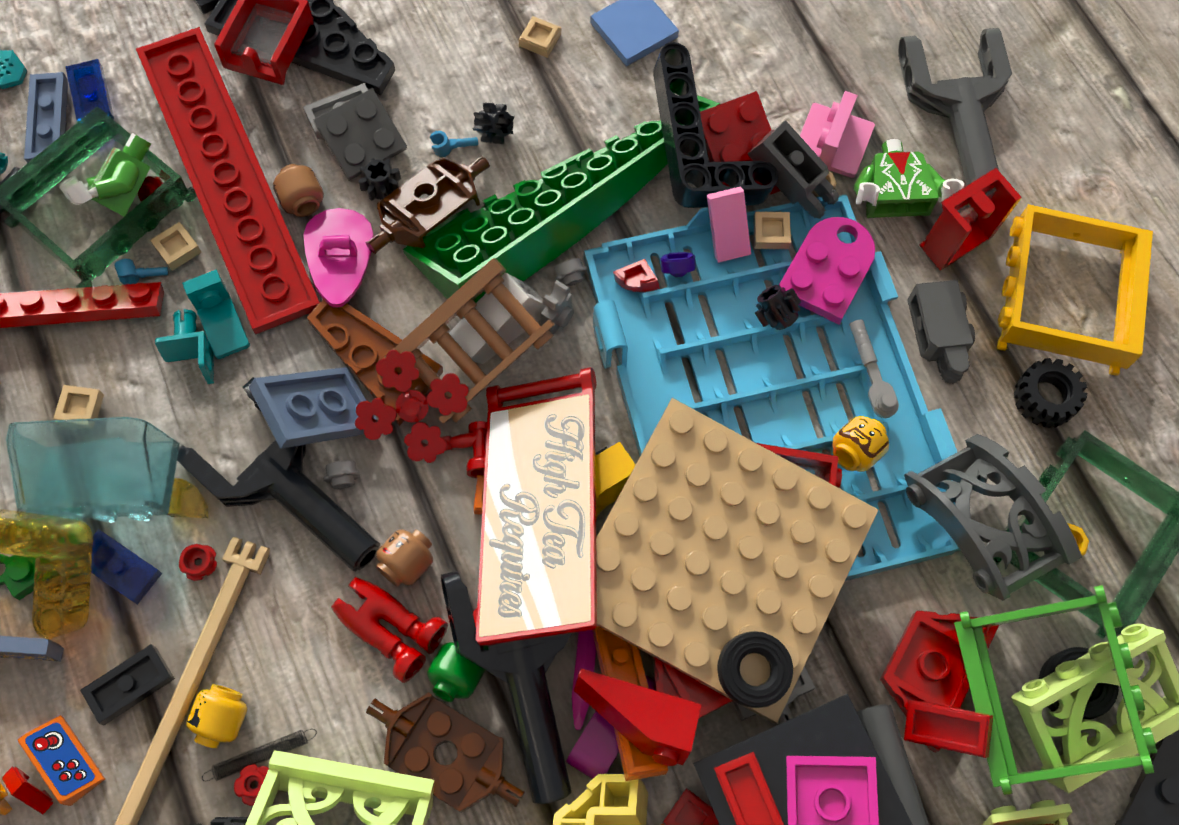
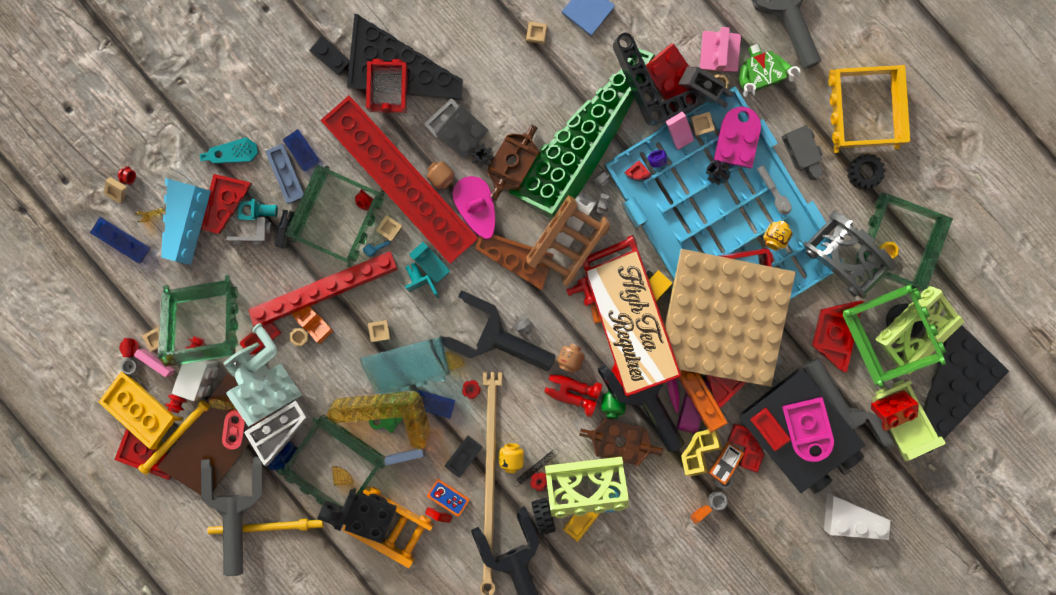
camera: 20 degrees left, 20 degrees up
bright green torso [59,133,151,217] -> none
sand blue plate [249,367,377,449] -> none
red plant [355,350,469,463] -> none
dark azure hand [430,131,478,157] -> none
black gear [472,102,514,144] -> none
red slope [573,668,702,766] -> none
black tyre [717,631,793,708] -> none
red tile [904,699,993,758] -> none
red window [919,168,1022,271] -> none

